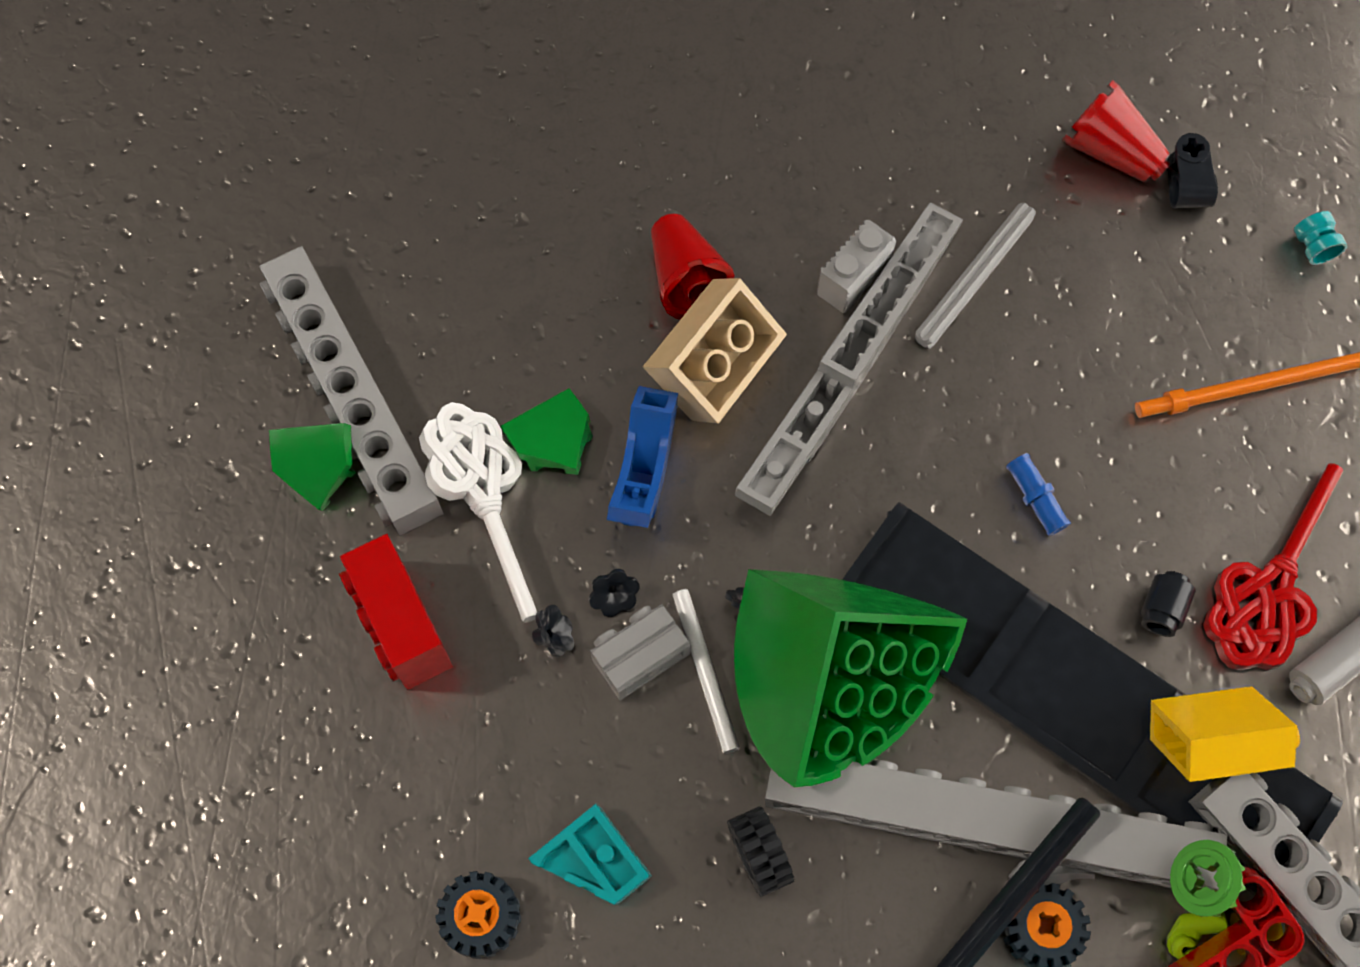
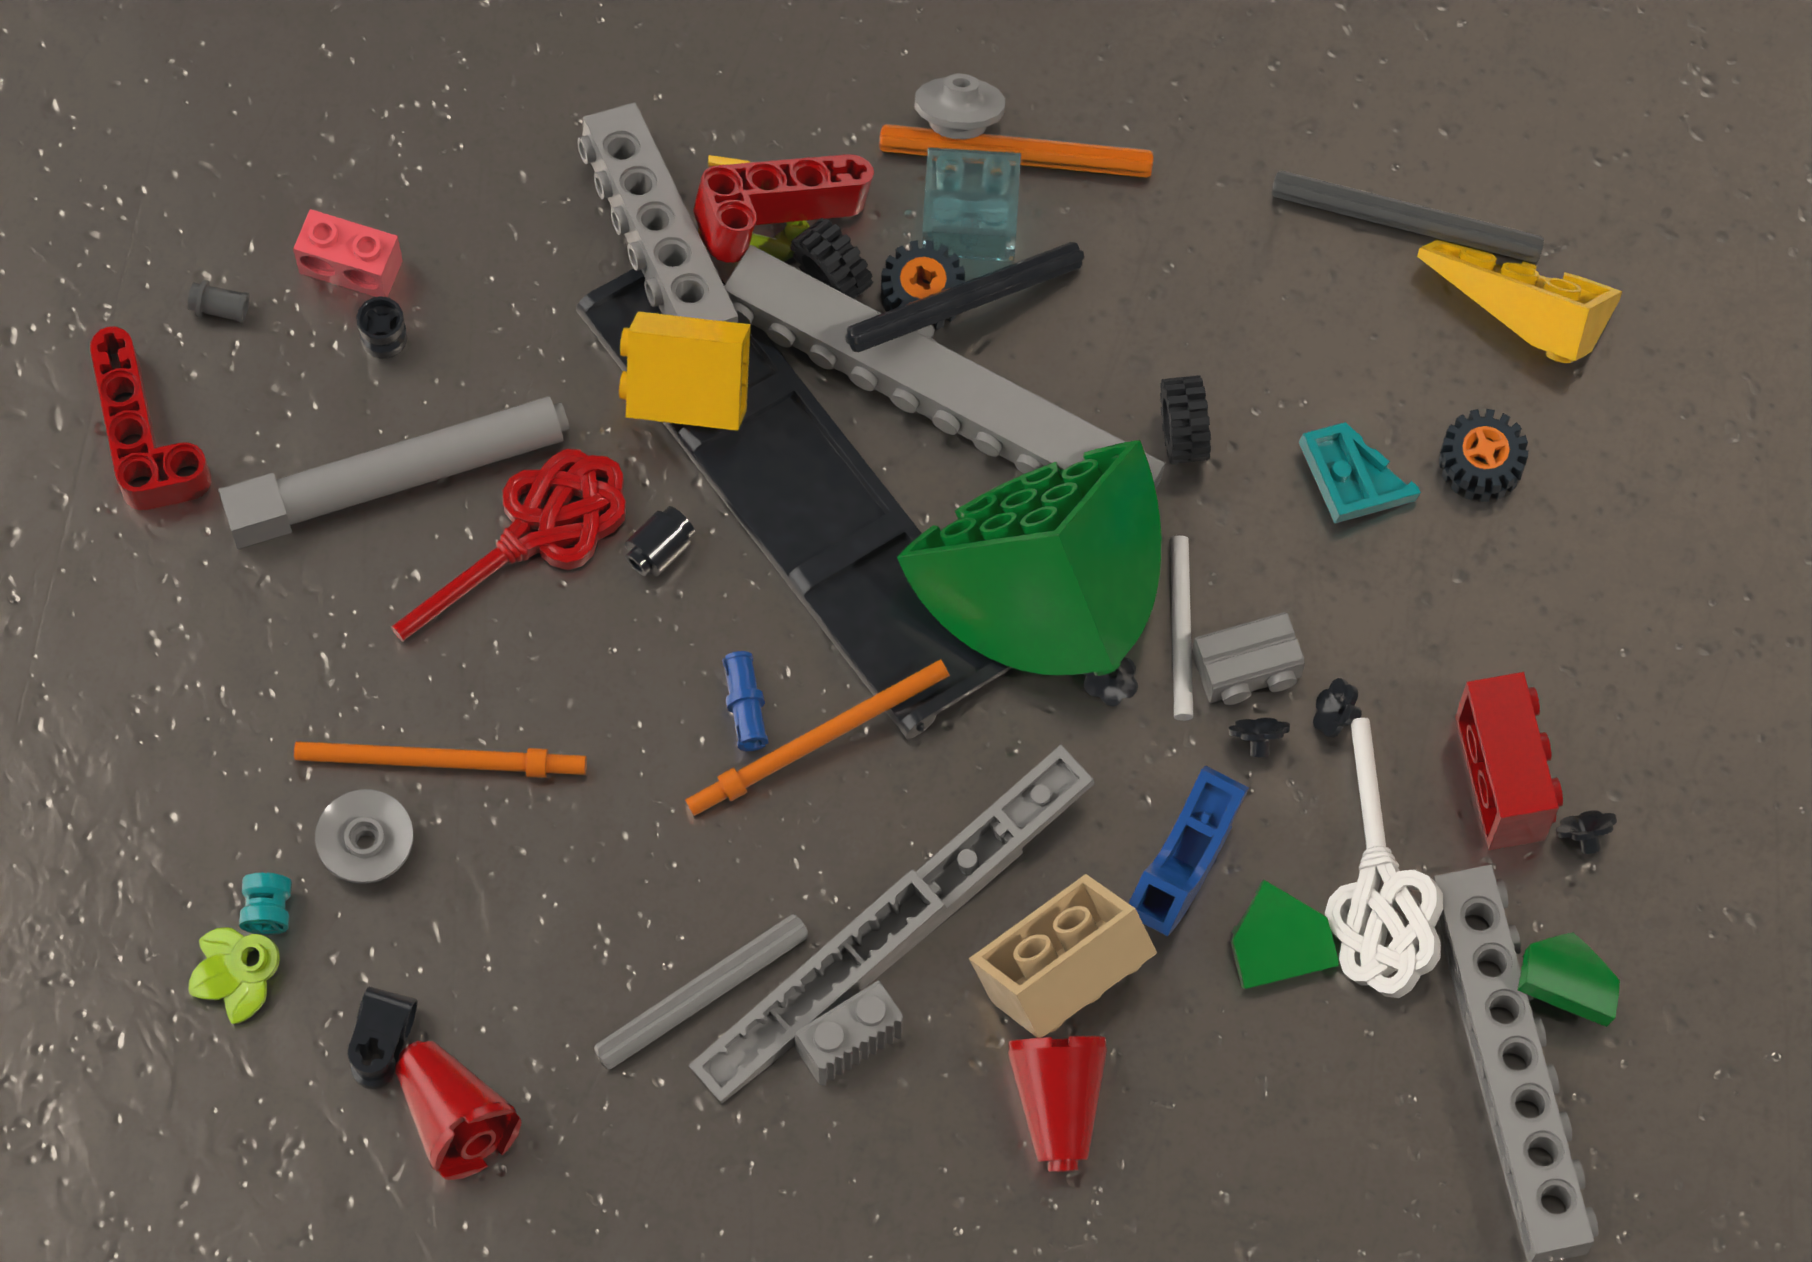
camera: 165 degrees left, 0 degrees up
bright green gear [1170,840,1246,917] -> none
none -> lime plate [188,927,280,1024]
none -> light grey dish [315,789,414,884]
none -> orange bar [685,659,950,816]
none -> black tyre [790,218,873,299]
none -> black plant [1556,810,1617,854]

